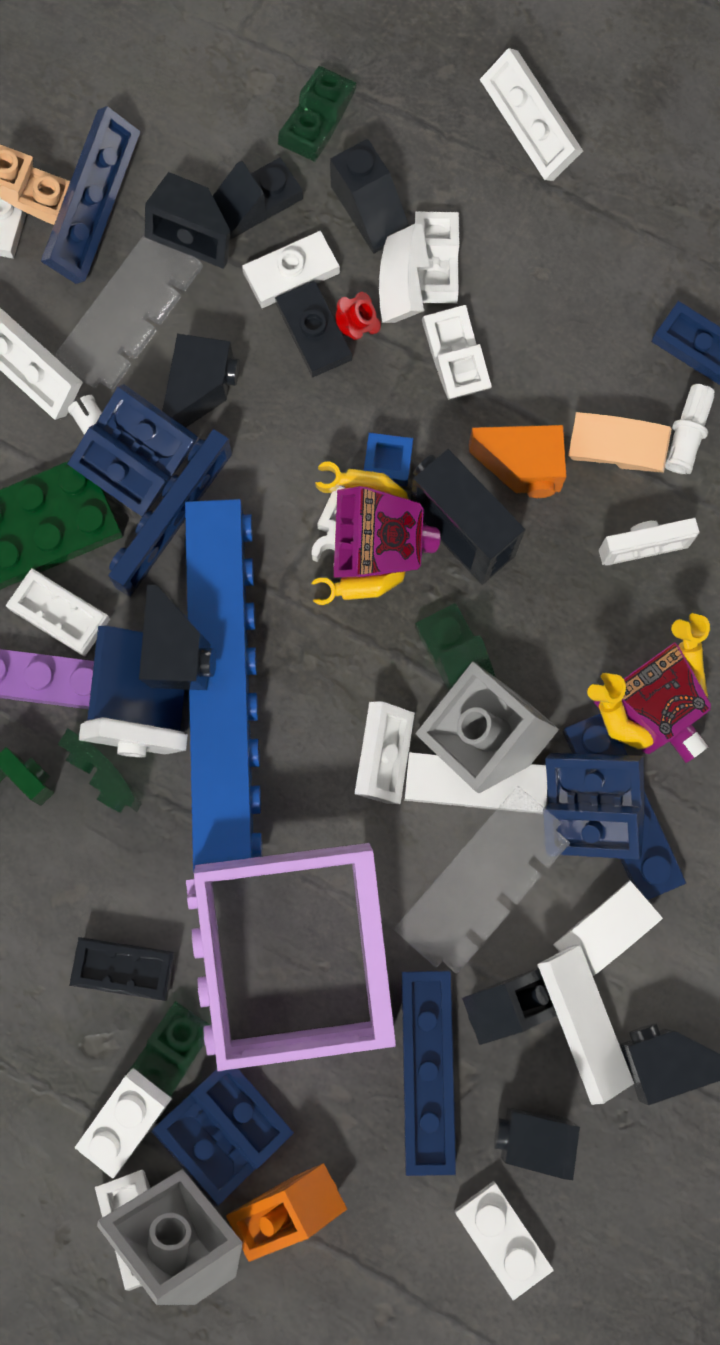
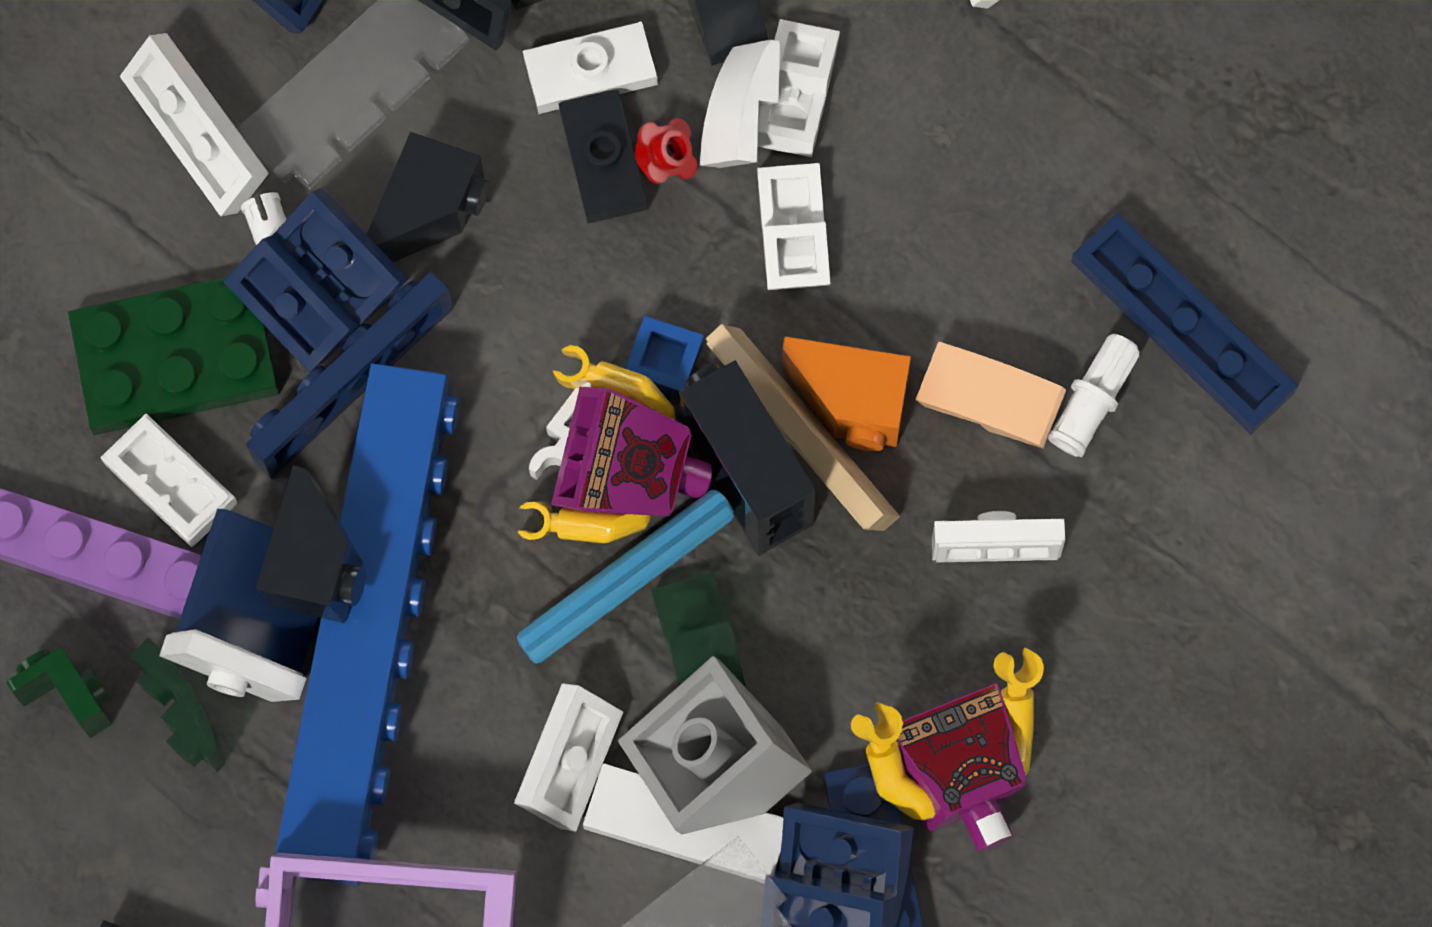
camera: 15 degrees right, 5 degrees down
none -> dark azure axle [517,489,734,664]
none -> tan tile [706,324,900,531]

